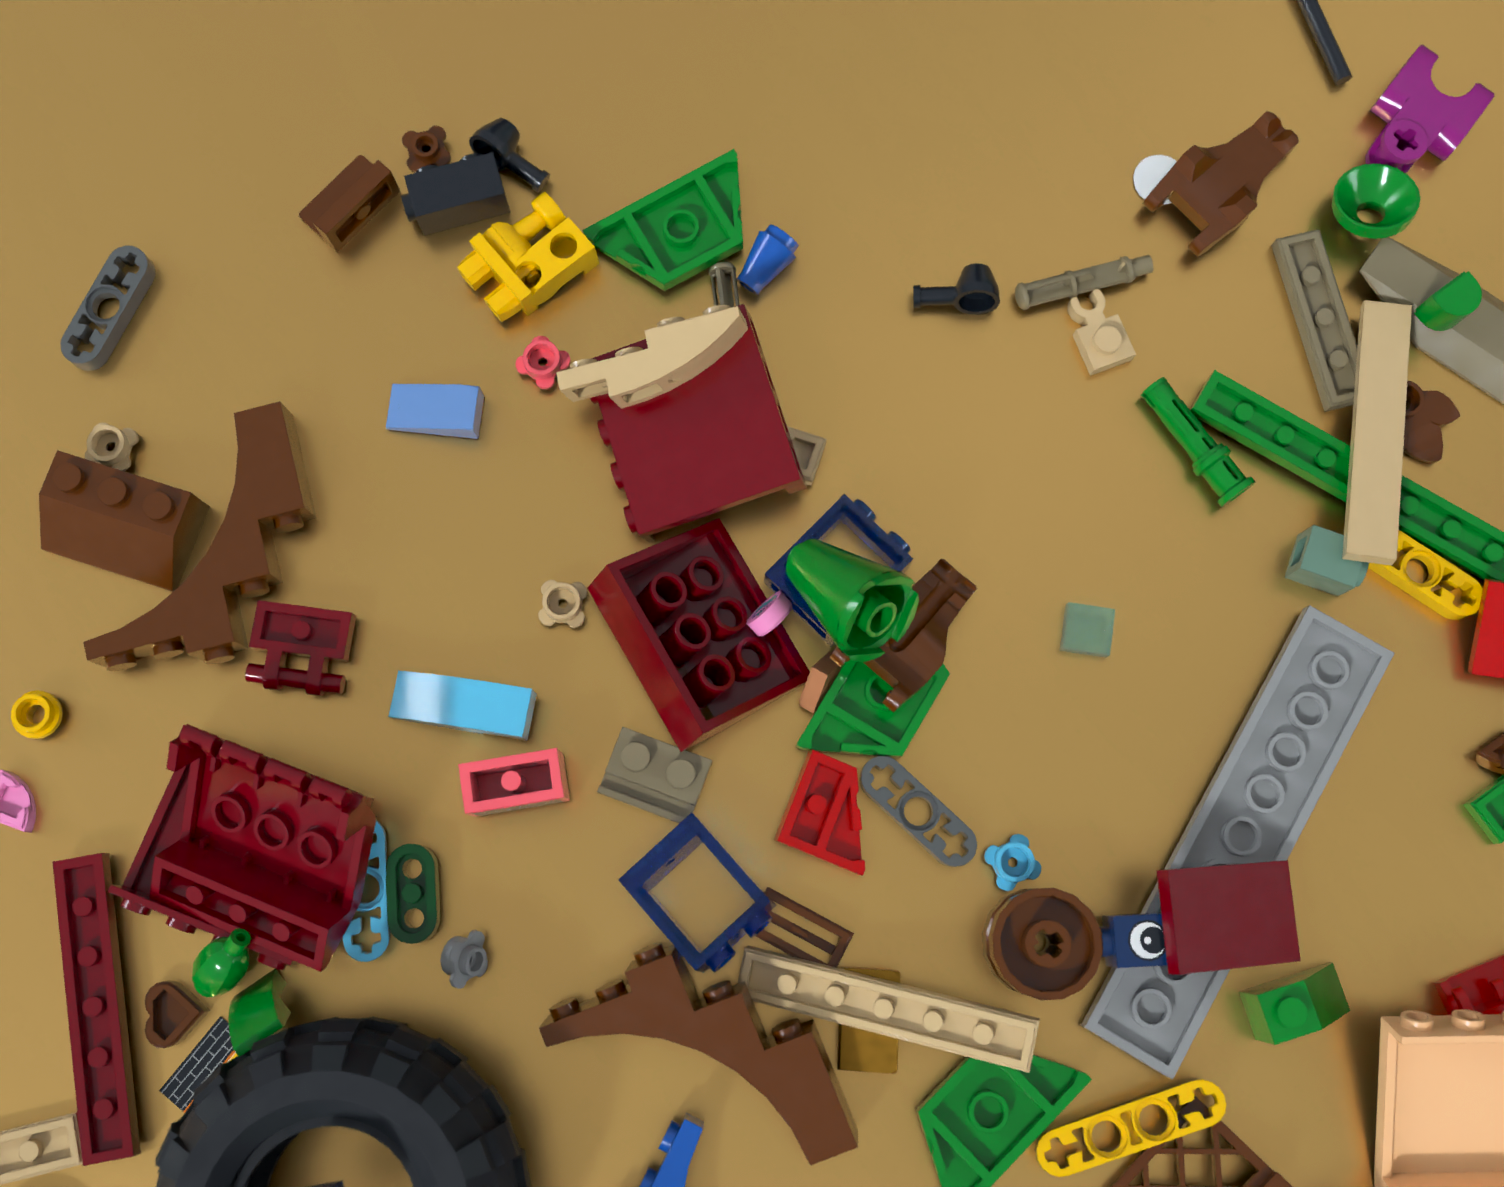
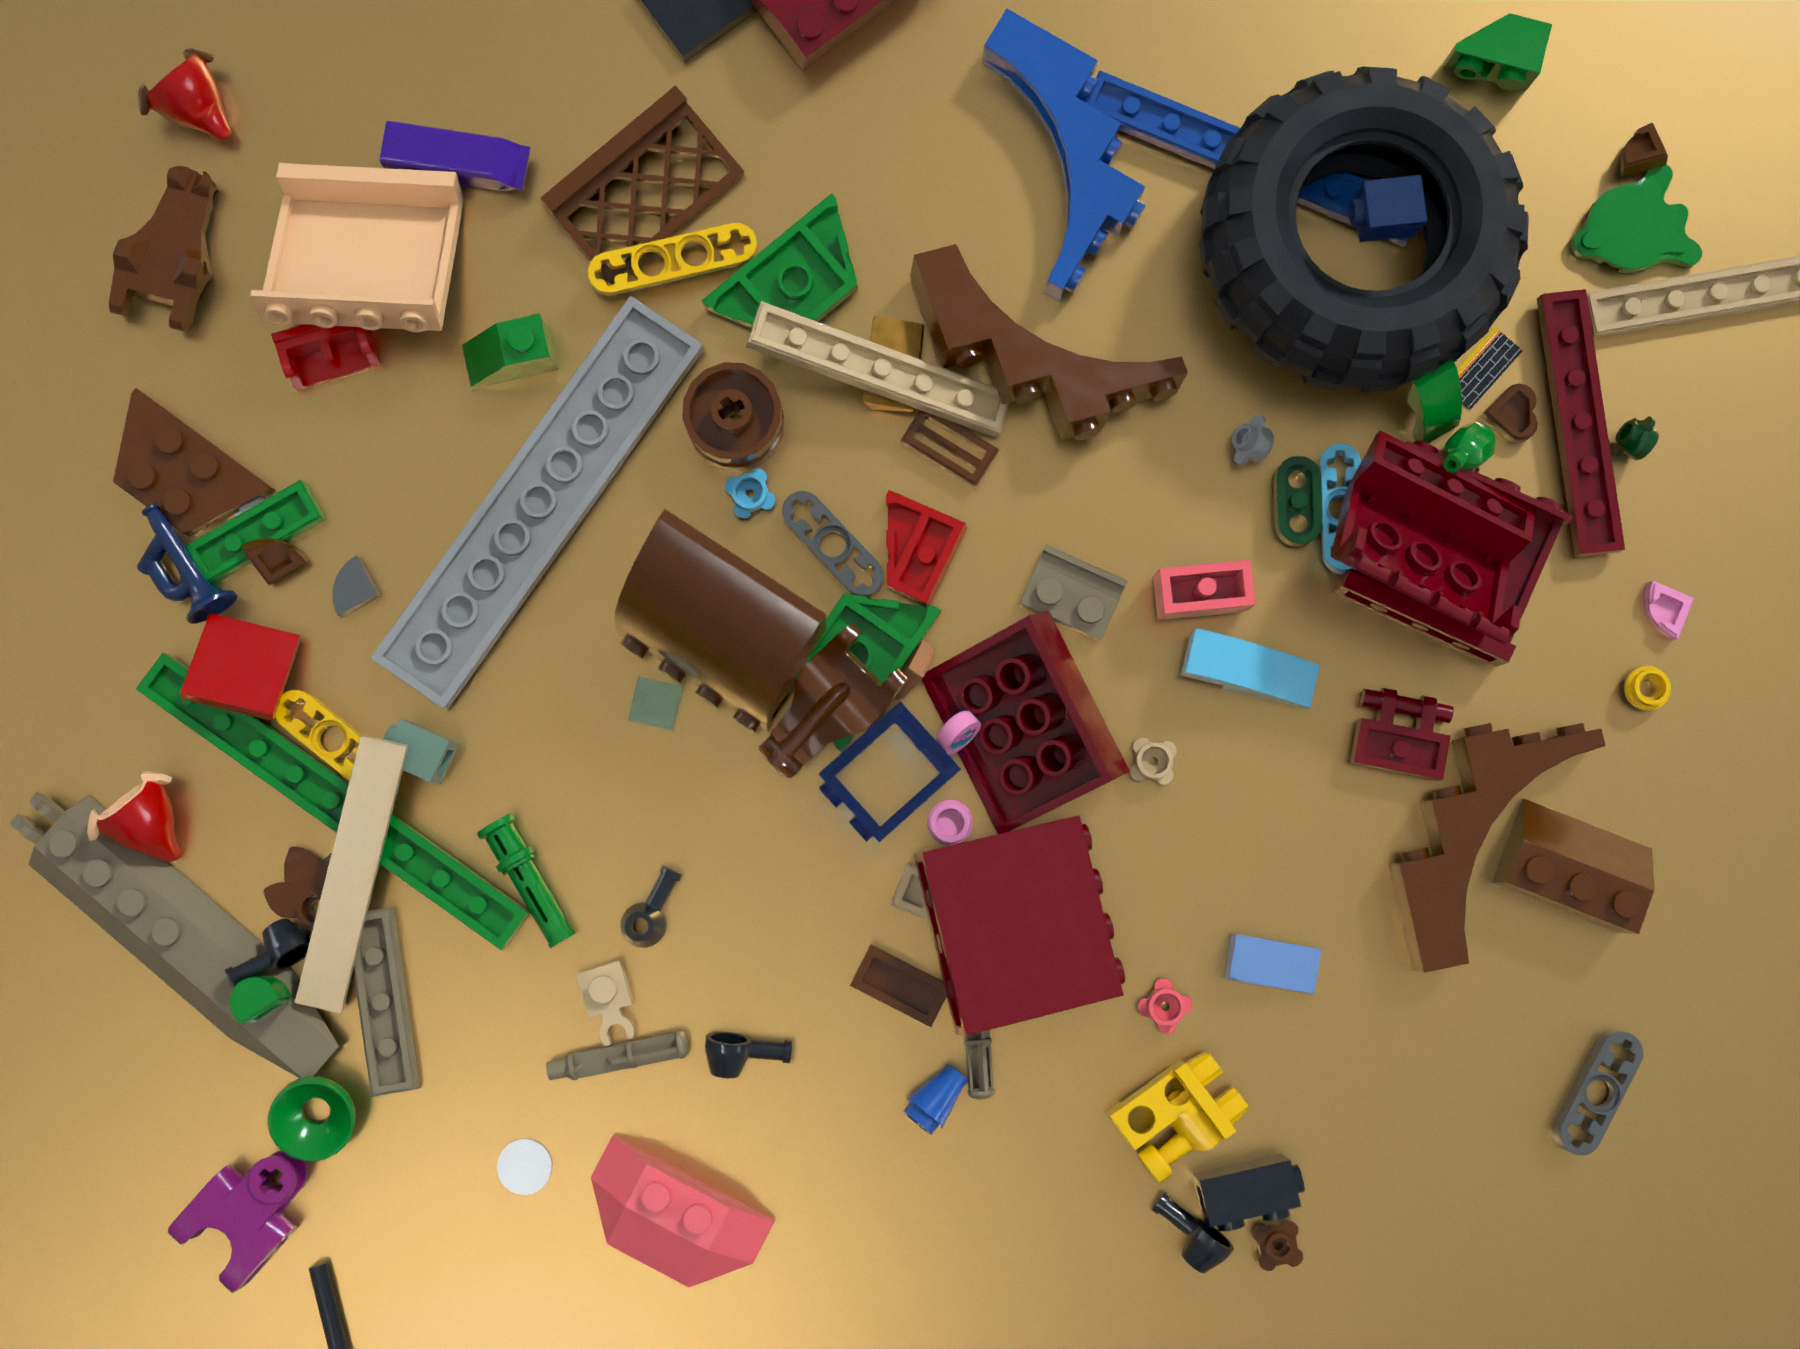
camera: 175 degrees left, 5 degrees up
tan plate [85,422,138,471] -> none
reddish brown panel [299,155,400,253] -> none
tan slope [556,305,748,409] -> none
green wing [582,149,743,291] -> none
clear blue window [618,813,777,973] -> none
green cone [786,539,919,663] -> none
dark blue brick [1099,913,1167,968] -> none
reddish brown animal [1143,111,1299,257] -> none
dark red tile [1157,860,1301,975] -> none
none -> black bar [224,918,310,988]
none -> dark grey tile [332,556,381,618]
none -> coral wedge [591,1135,775,1288]
none -> reddish brown slope [614,509,827,732]
none -> black bar [620,865,682,948]
none -> reddish brown tile [850,944,947,1027]
none -> bright pink tile [928,800,973,845]
none -> dark green plate [1612,416,1659,460]

